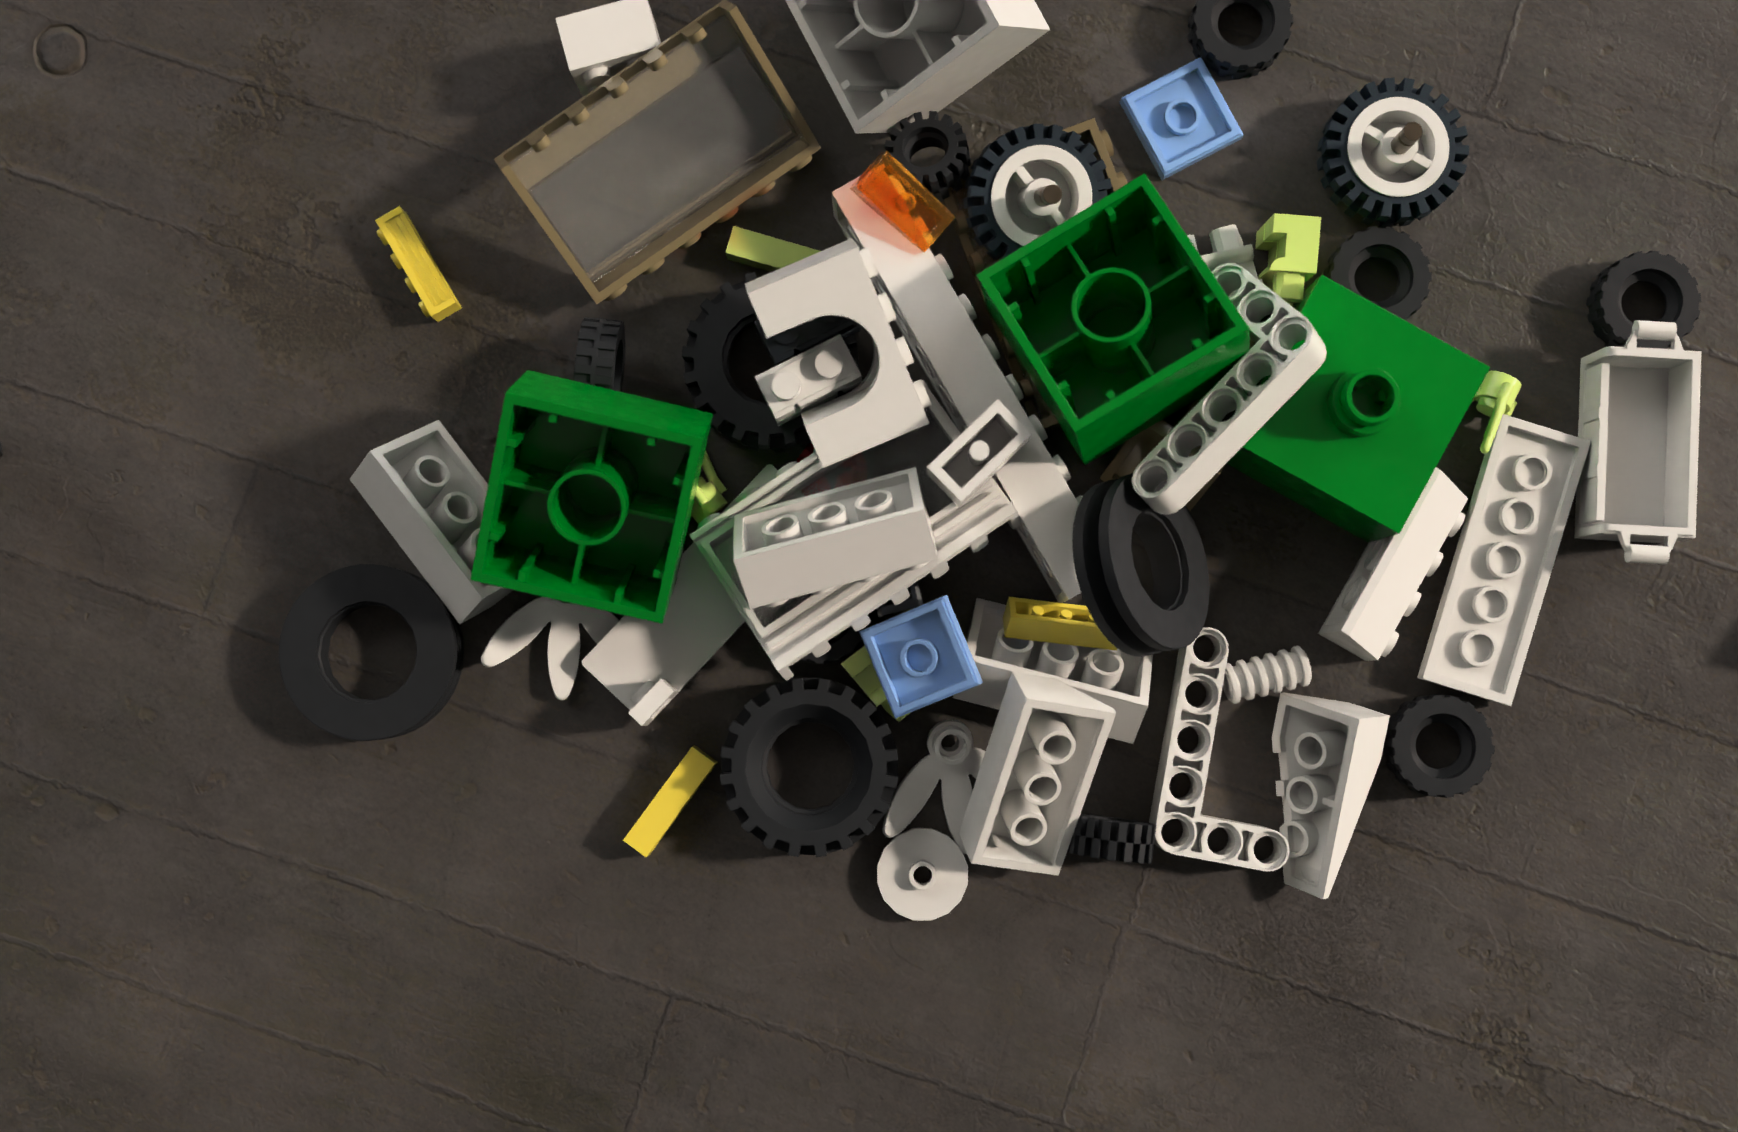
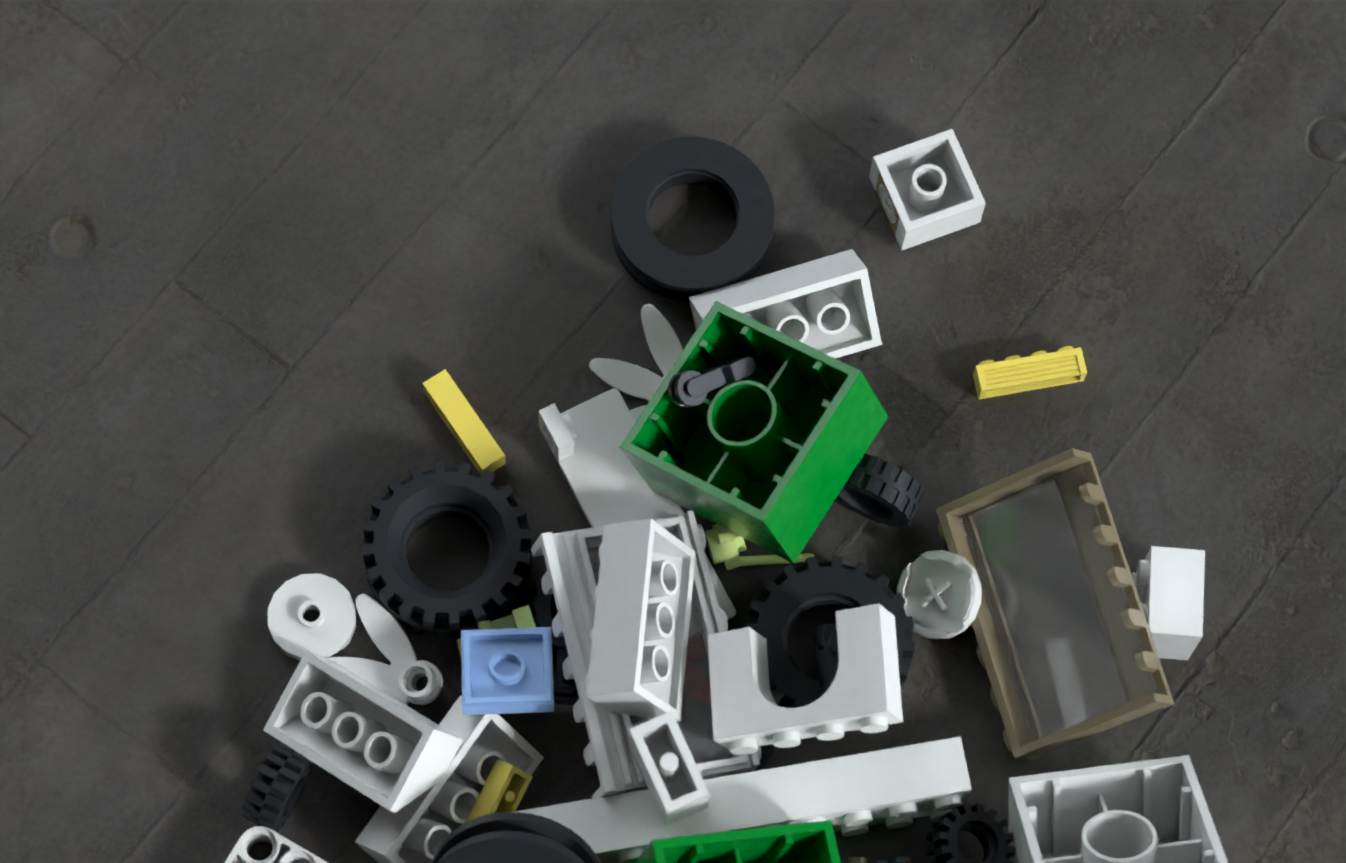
camera: 100 degrees right, 15 degrees down
yellowish green piece [725,226,820,272] -> none
white brick [755,334,862,426] -> none
clear orange slope [850,151,955,252] -> none
none -> black piece [668,357,757,407]
none -> white brick [869,129,986,251]
none -> white tile [896,550,981,639]

